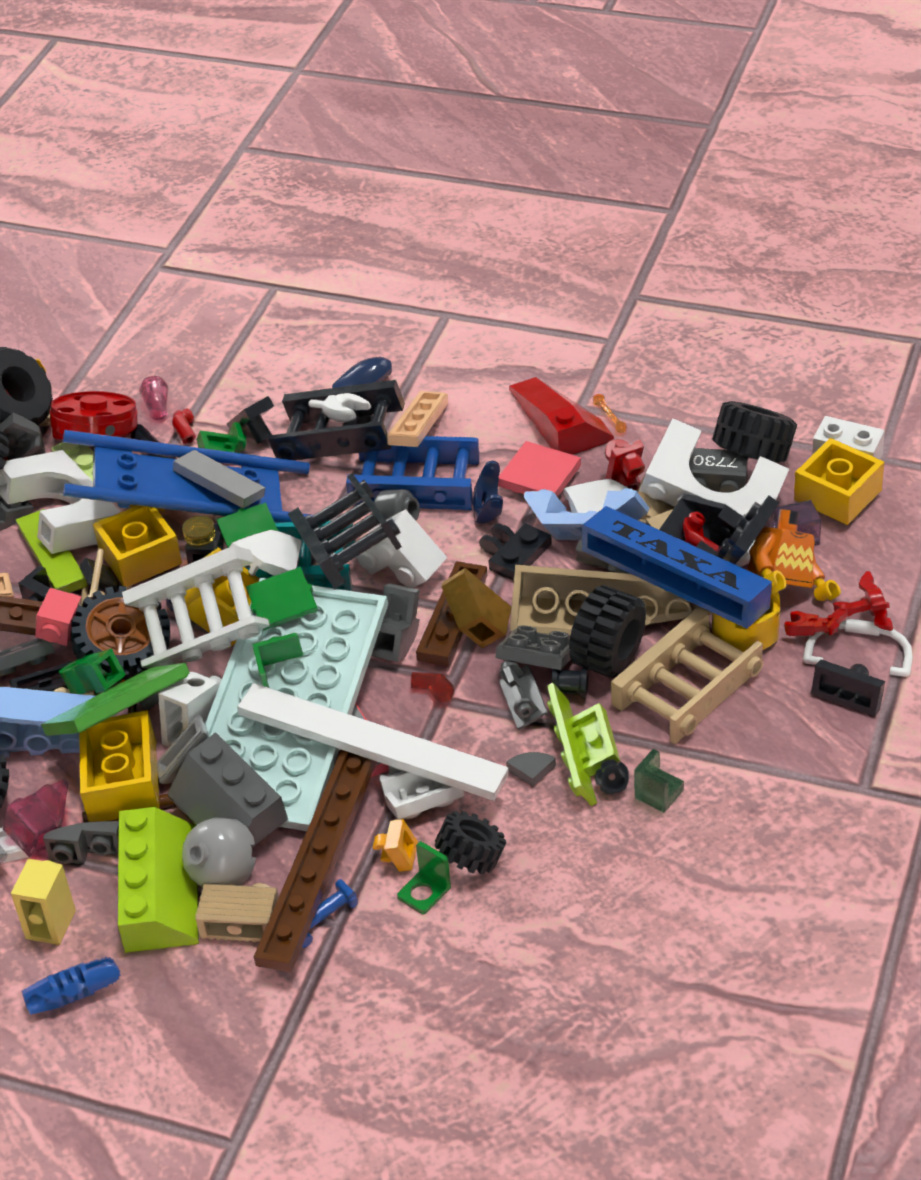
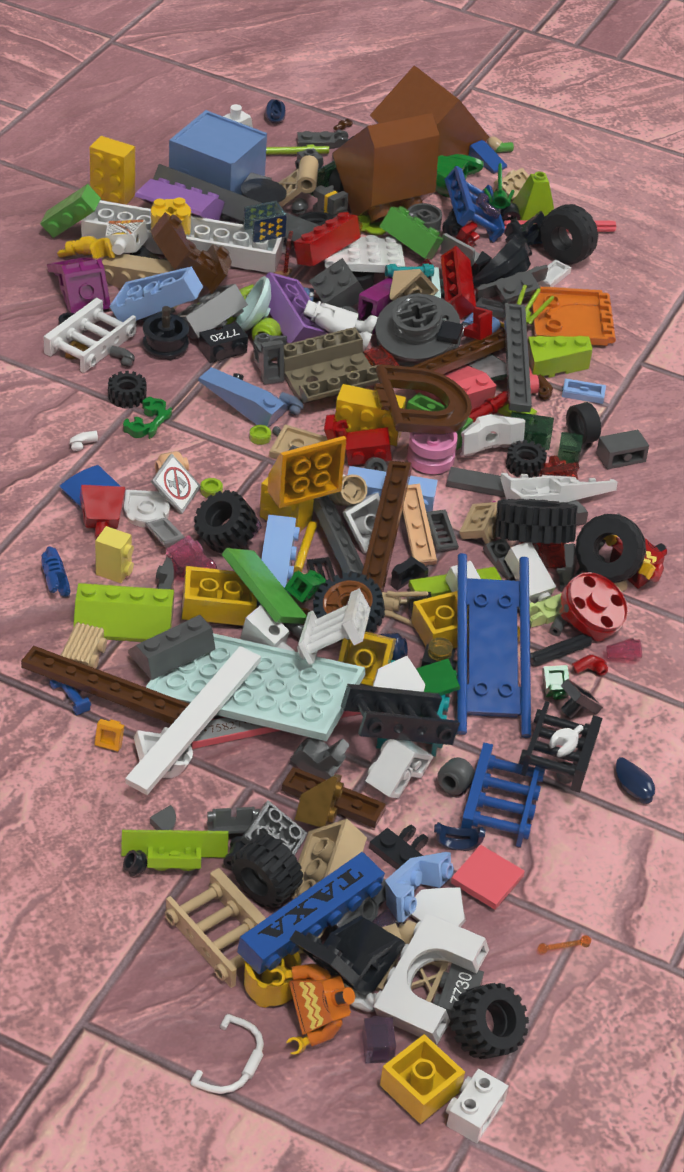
camera: 90 degrees right, 0 degrees up
coral brick [35,588,82,646] -> none
light grey tile [157,715,209,784] -> none
light grey tile [173,450,265,508] -> none
light grey cylinder [182,817,256,888] -> none
green piece [246,567,318,631] -> none
green bracket [252,633,303,688] -> none
light nougat tile [387,391,448,447] -> none
green bracket [397,841,451,914] -> none
clear red arm [411,672,454,702] -> none
black tyre [435,811,506,874] -> none
red wedge [509,377,614,455] -> none
red hips [605,439,645,490] -> none
clear green panel [634,749,684,813] -> none
red arm [683,512,719,551] -> none
red piece [784,571,893,636] -> none
black tile [811,659,886,716] -> none

